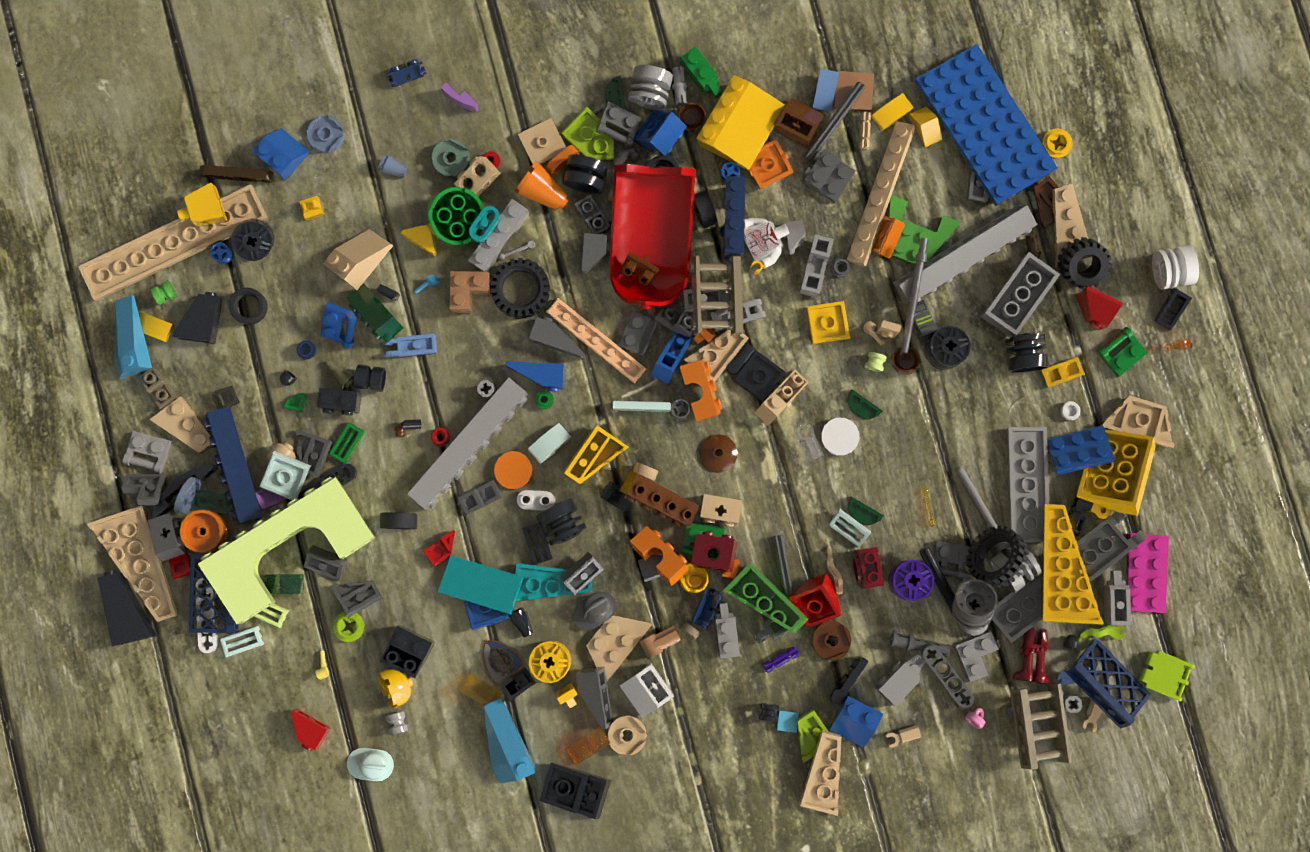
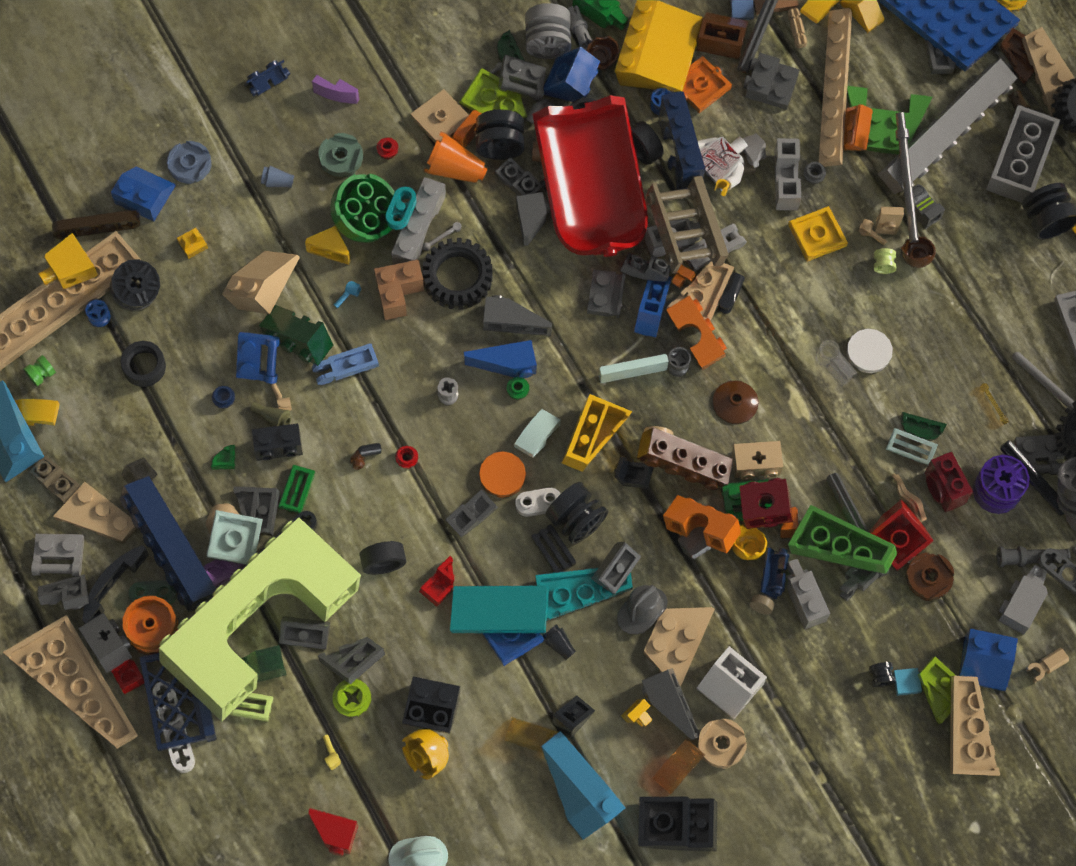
camera: 15 degrees left, 15 degrees down
black slope [98,570,156,646] -> none
black slope [172,292,222,344] -> none
sand blue tile [174,477,201,514] -> none
light aqua tile [220,626,264,657] -> none
black hinge [280,369,297,386] -> none
black wheel [354,364,386,392] -> none
black tile [377,284,400,301] -> none
light grey wheel [385,711,408,735] -> none
light grey brick [408,378,528,510] -> none
tan brick [454,156,501,200] -> none
clear smoke shield [482,640,527,688] -> none
yellow wheel [529,640,572,683] -> none
light nougat tile [546,298,646,384] -> none
reddish brown hips [621,252,659,286] -> none
medium nougat piece [639,626,681,659] -> none
black tile [733,350,786,403] -> none
tan slope [755,370,809,426] -> none
dark purple axle [762,647,799,673] -> none
black hinge [829,656,868,704] -> none
dark green tile [848,389,883,419] -> none
black wheel [924,326,971,370] -> none
none -> tan hand [271,383,292,411]

